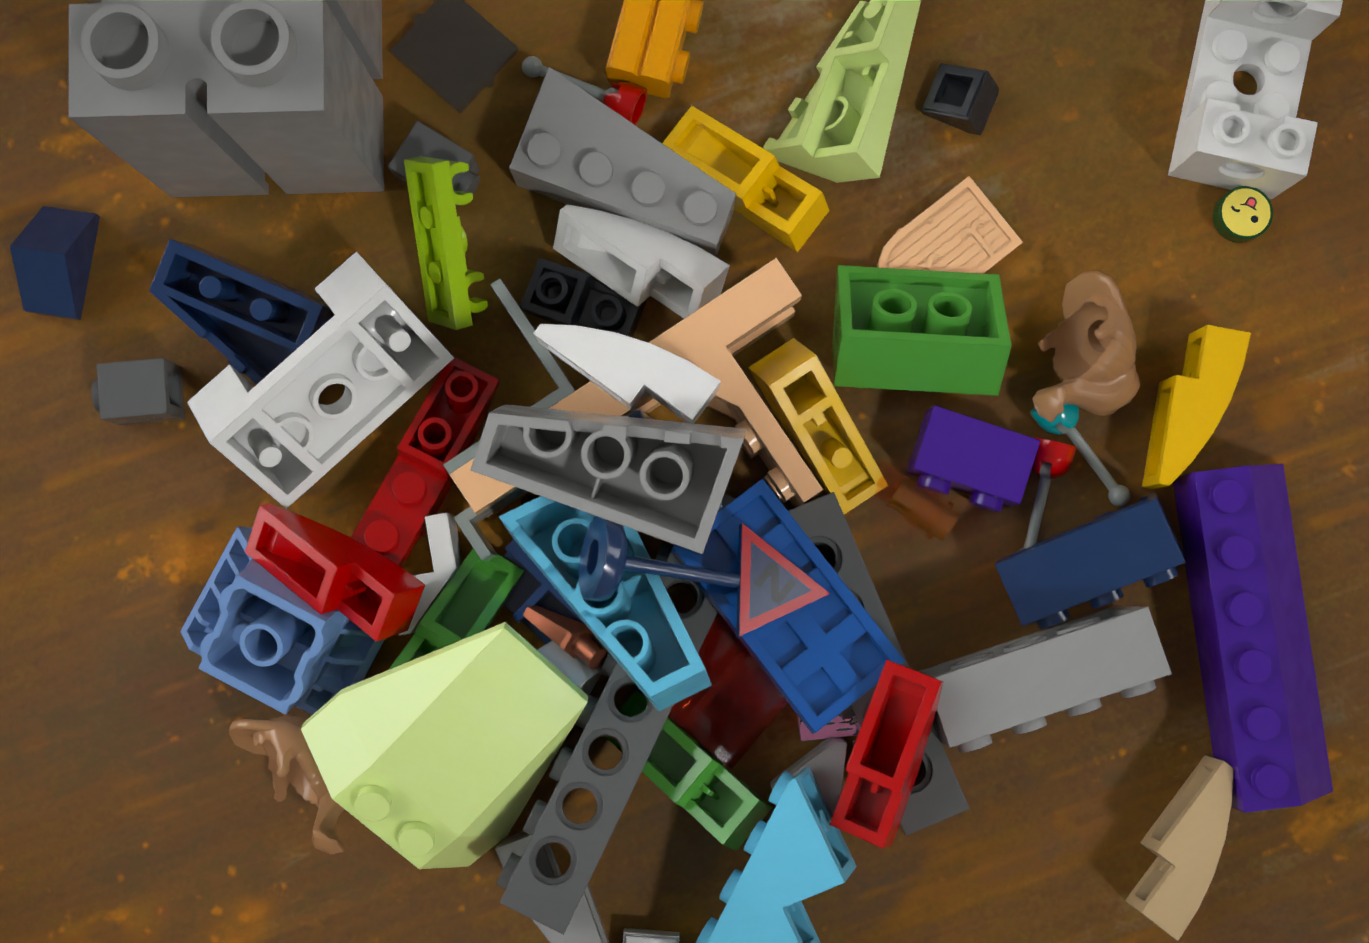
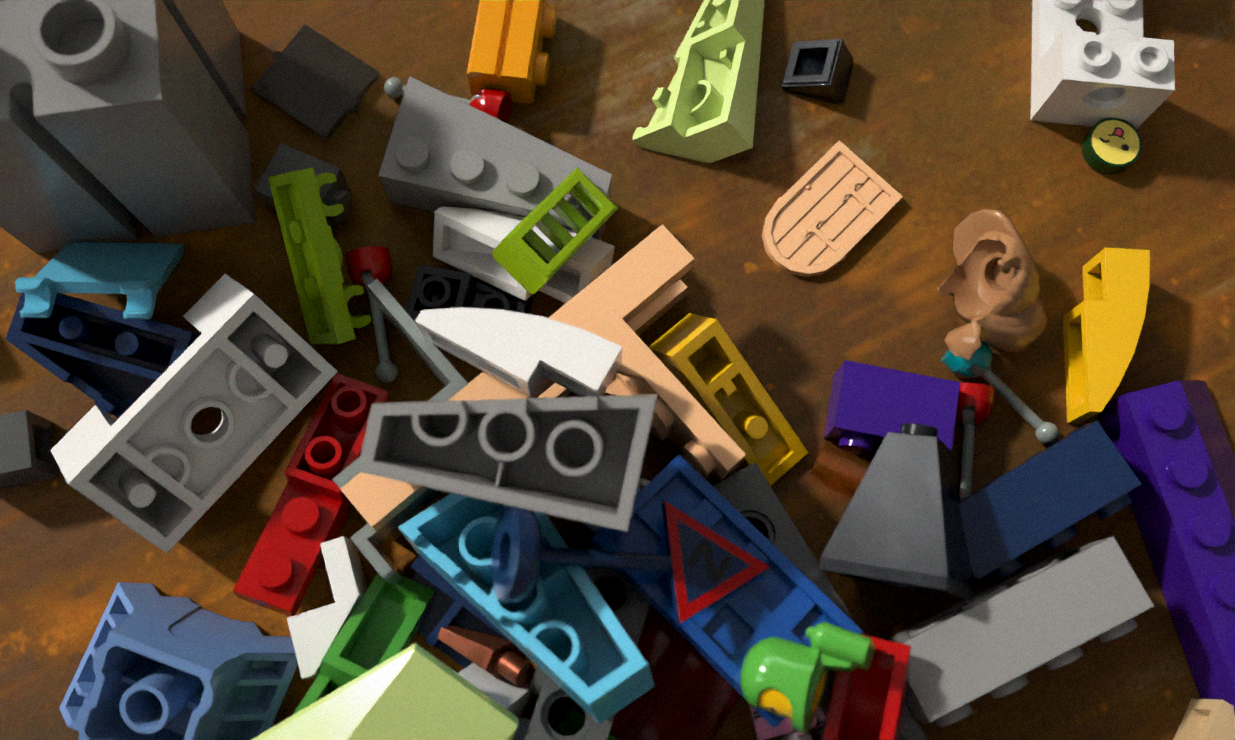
camera: 10 degrees left, 10 degrees down
red slope [245,503,425,642] -> none
yellow slope [662,106,830,253] -> none
bright green slope [832,265,1011,396] -> none
none -> medium azure flag [15,242,185,319]
none -> hinge [345,246,398,383]
none -> lime slope [492,167,618,294]
none -> bright green piece [740,622,876,734]
none -> black slope [819,423,975,600]

